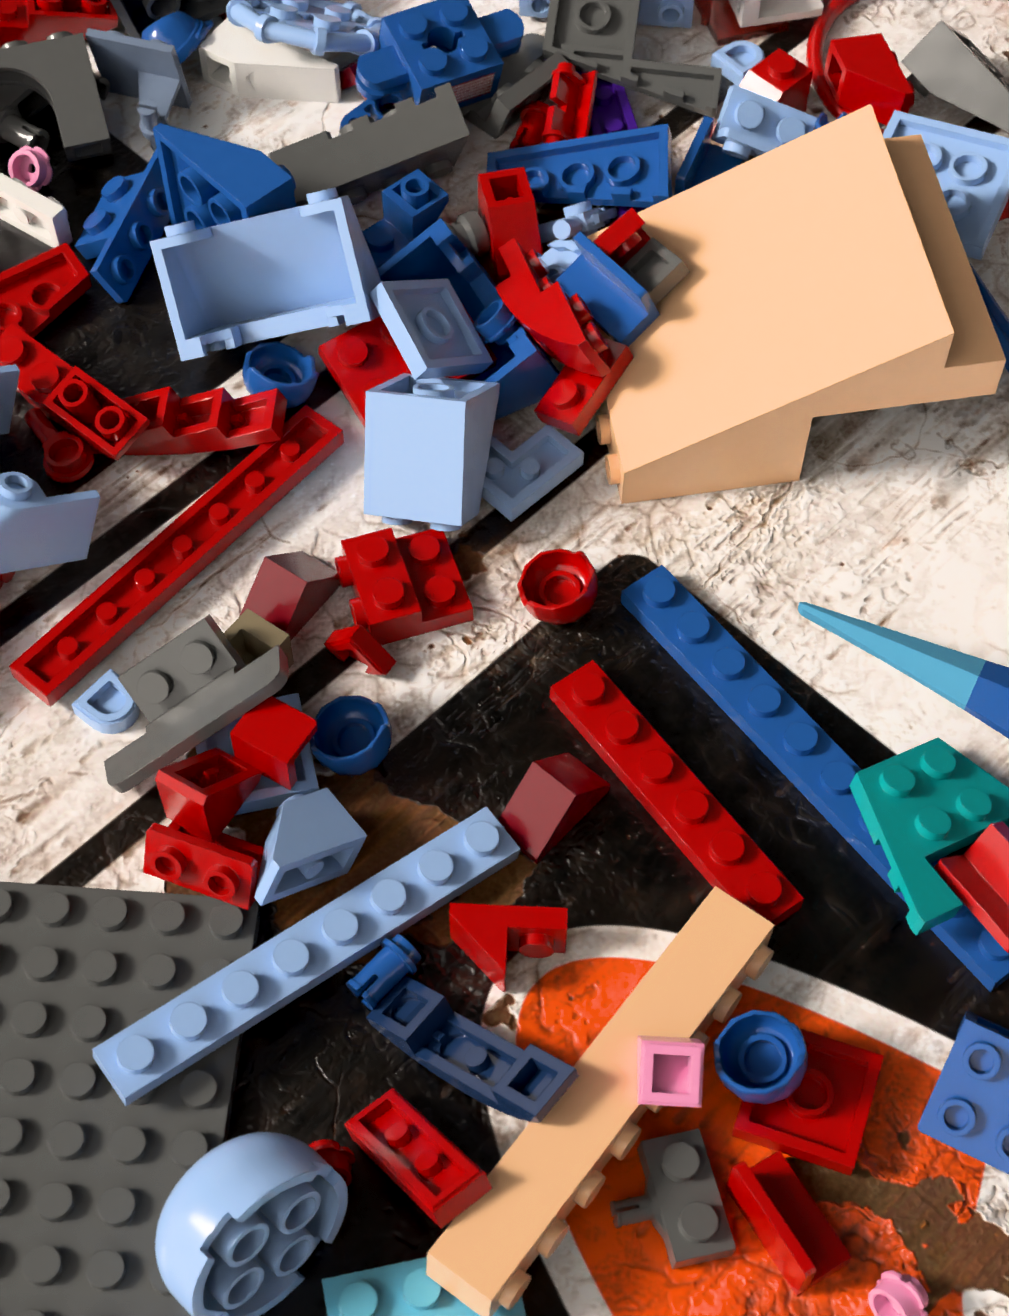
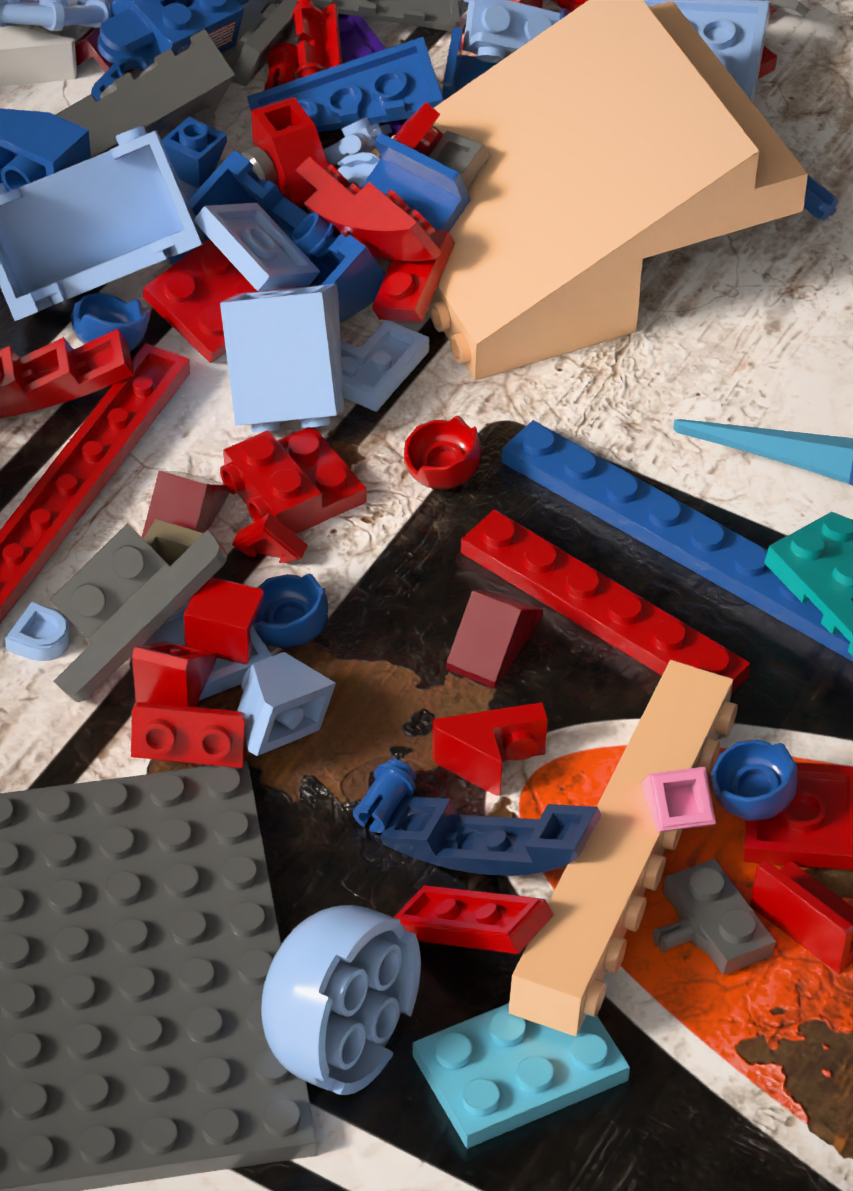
camera: 15 degrees left, 10 degrees down
light blue plate [92,806,520,1106] -> none

